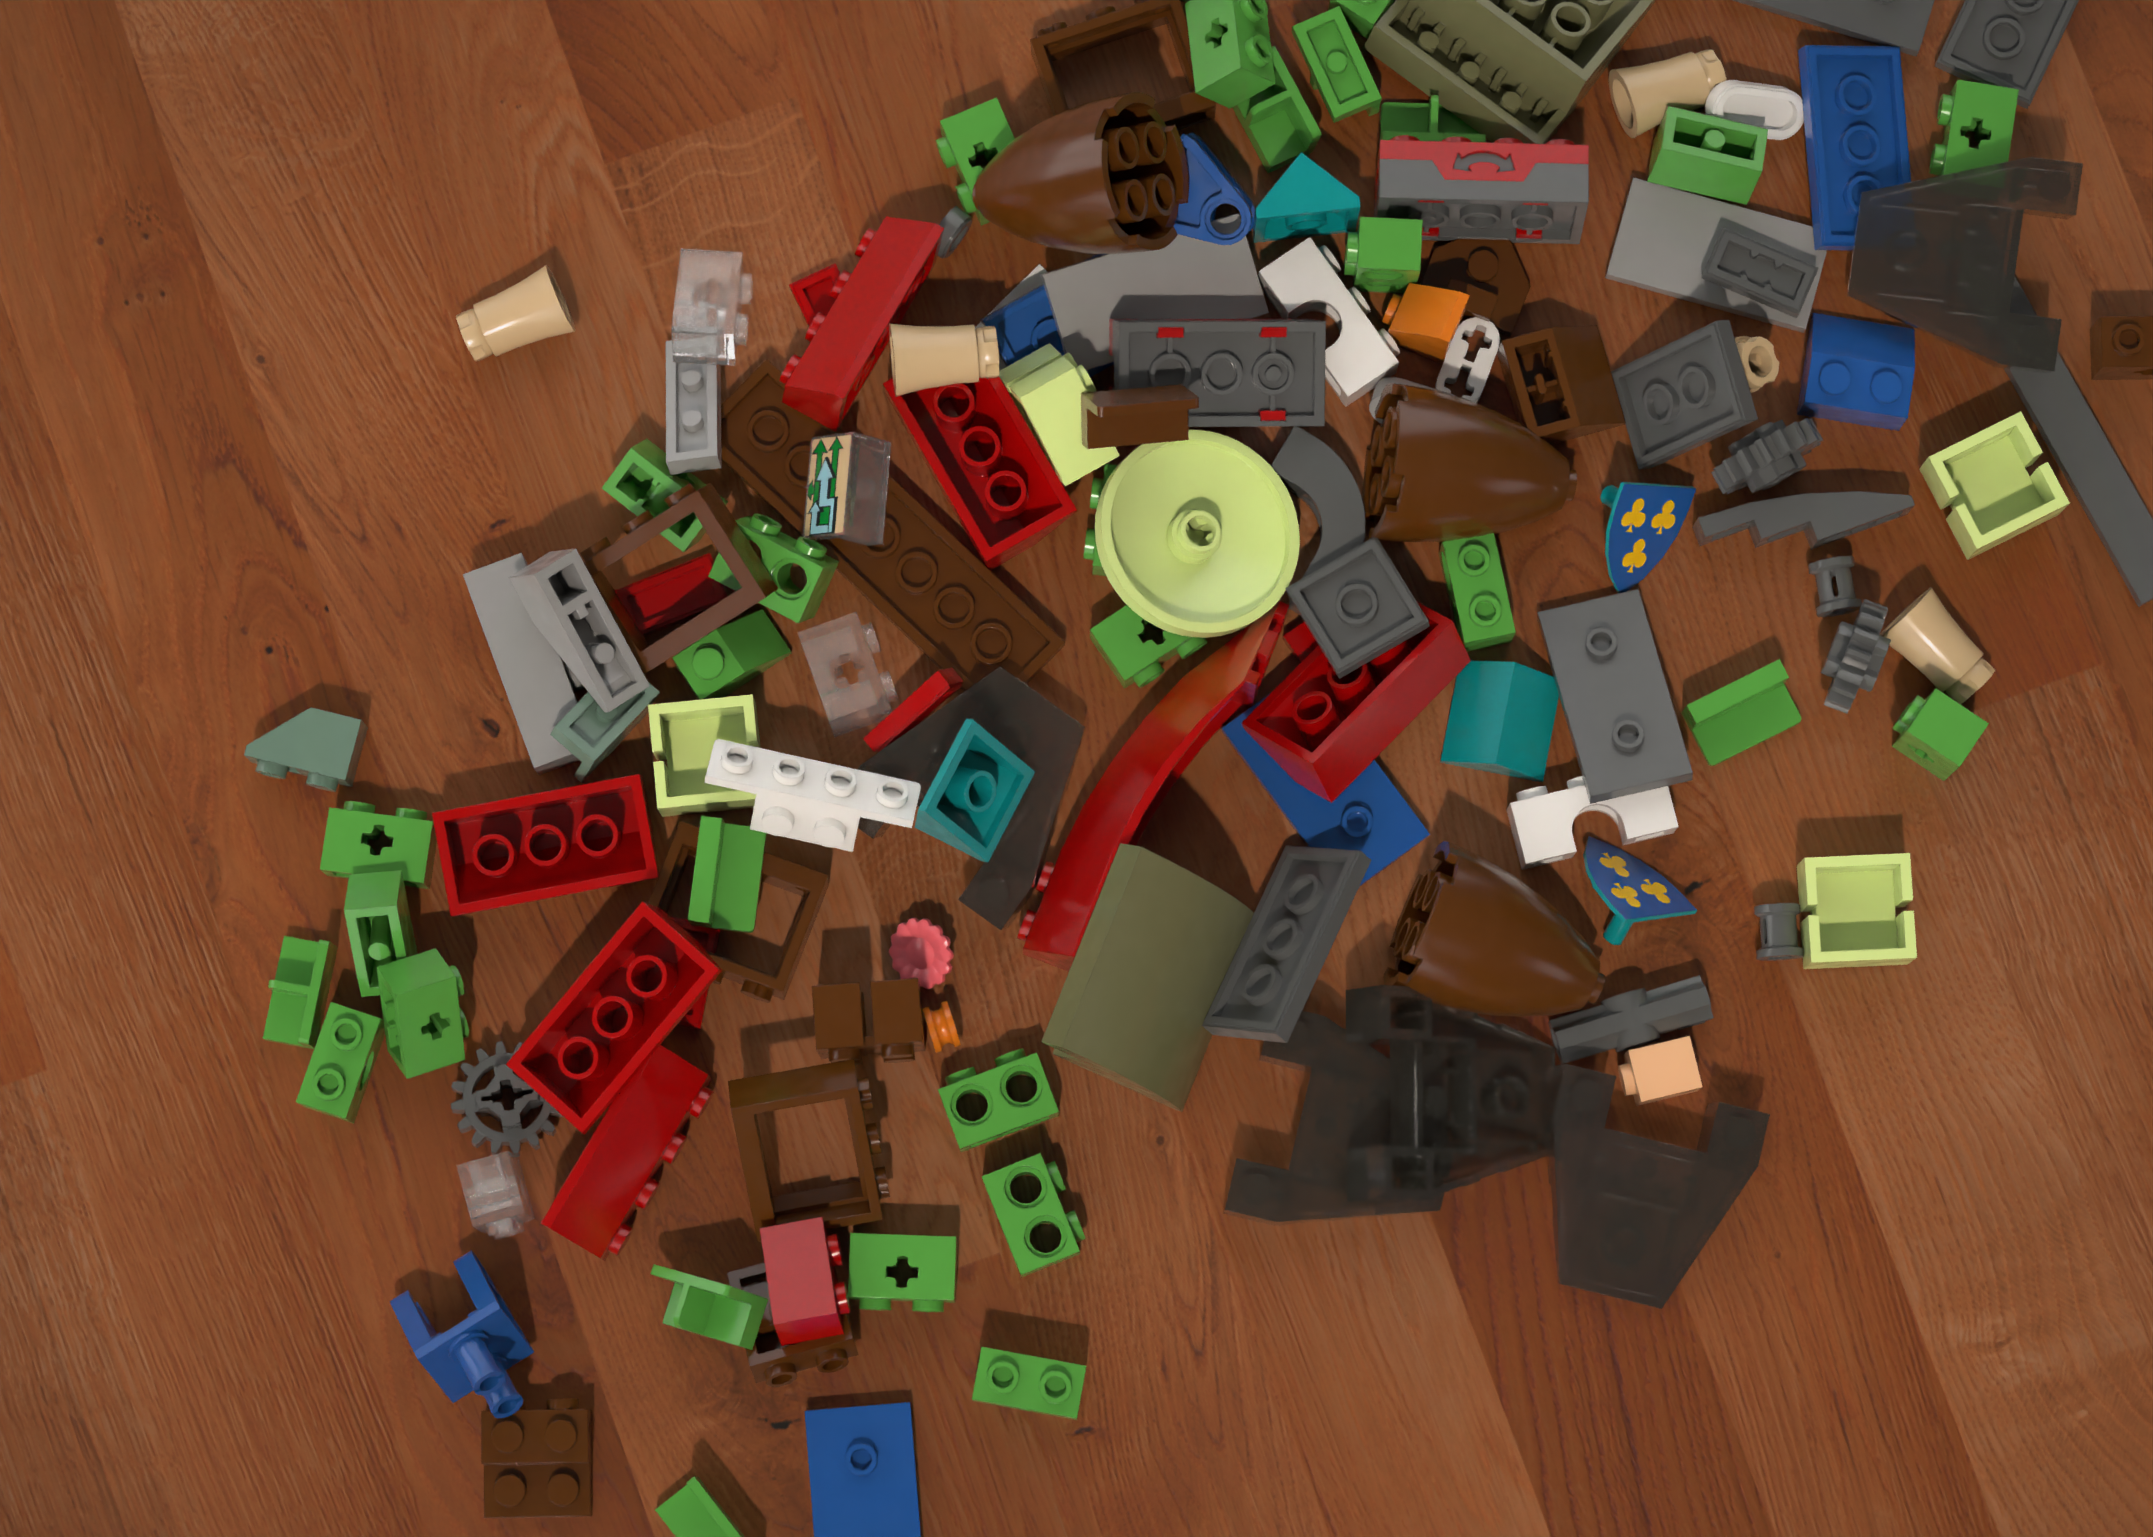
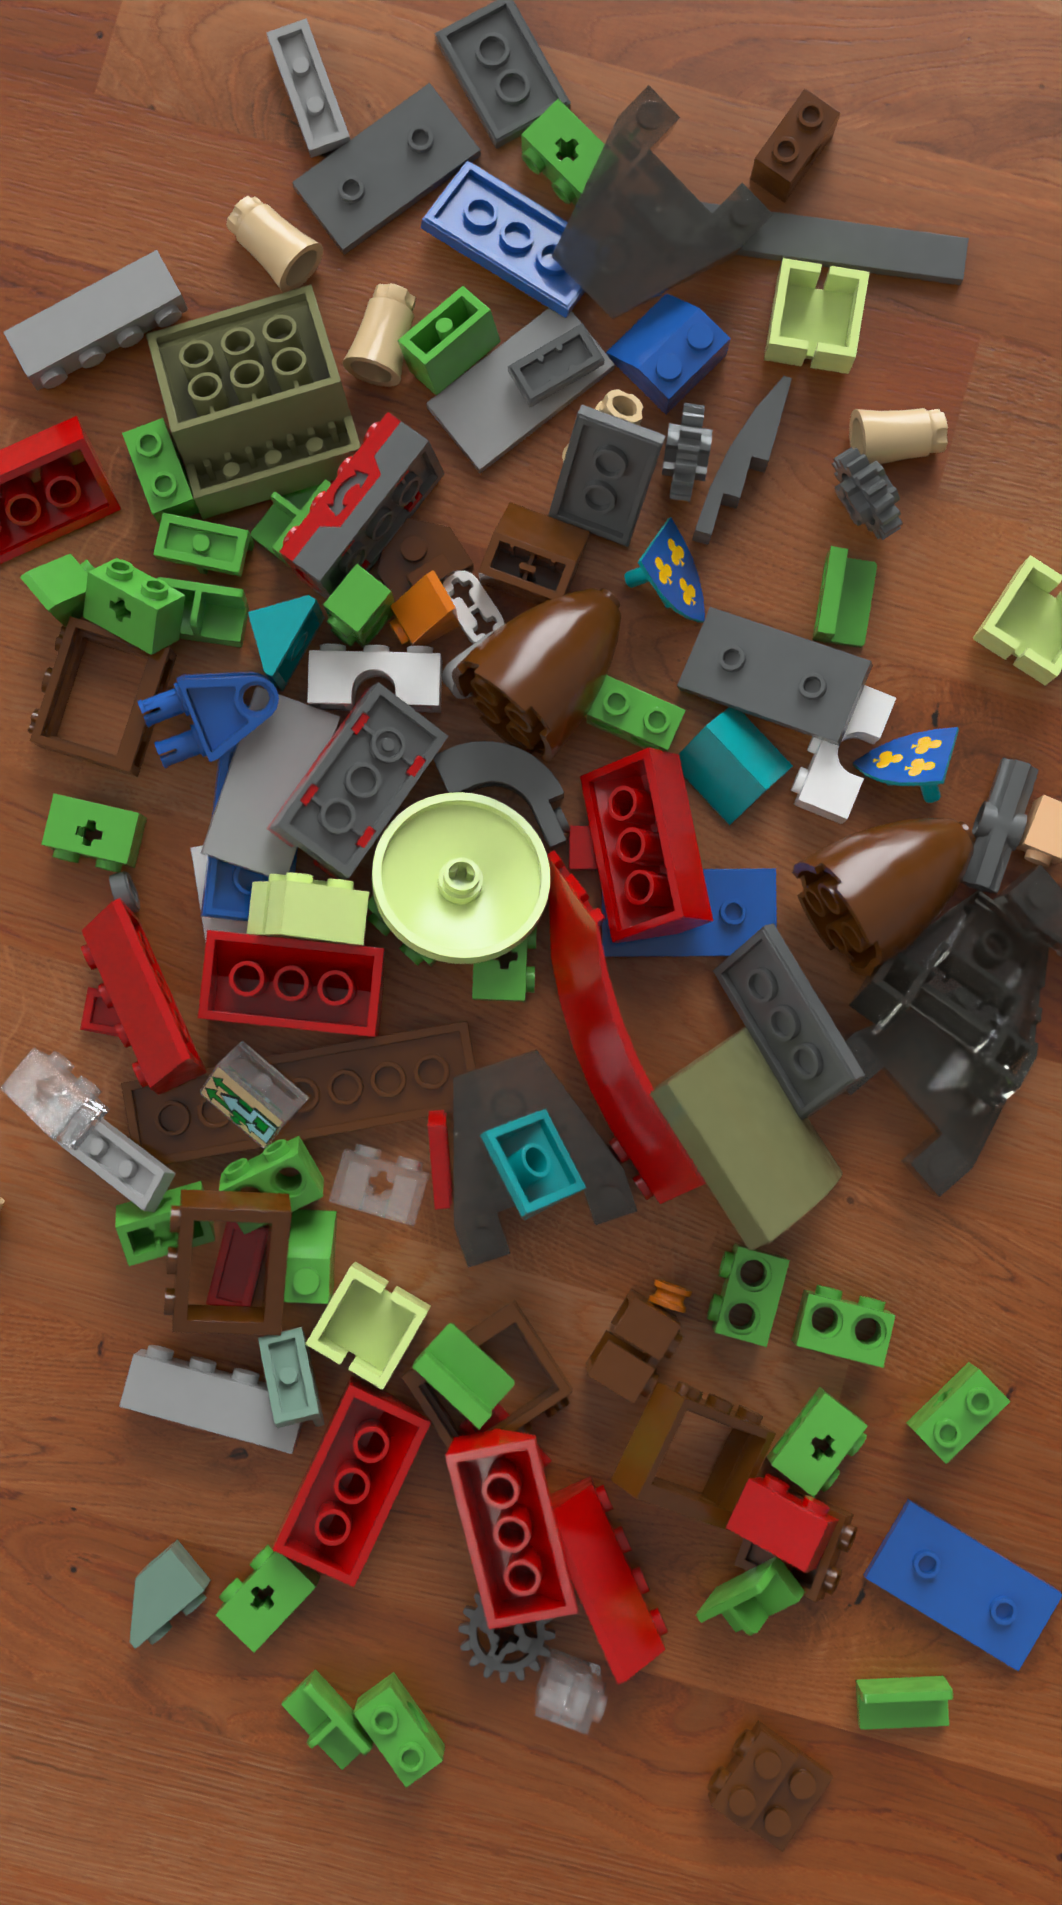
camera: 50 degrees left, 5 degrees up
bright green brick [344,870,418,997] -> none
bright green brick [377,948,469,1079] -> none
blue piece [390,1250,534,1418] -> none
light grey slope [509,548,650,712] -> none
white bracket [704,739,921,852] -> none
tan plant [889,324,1000,397] -> none
coral piece [889,918,954,989] -> none
reddish brown cylinder [972,92,1189,254] -> none
reddish brown panel [1081,384,1199,449] -> none
dark grey tile [1285,538,1430,679] -> none
white tile [1705,80,1804,140] -> none
dark grey bush [1754,903,1804,961] -> none
dark grey bush [1808,556,1862,617] -> none
bright green brick [1892,688,1989,781] -> none

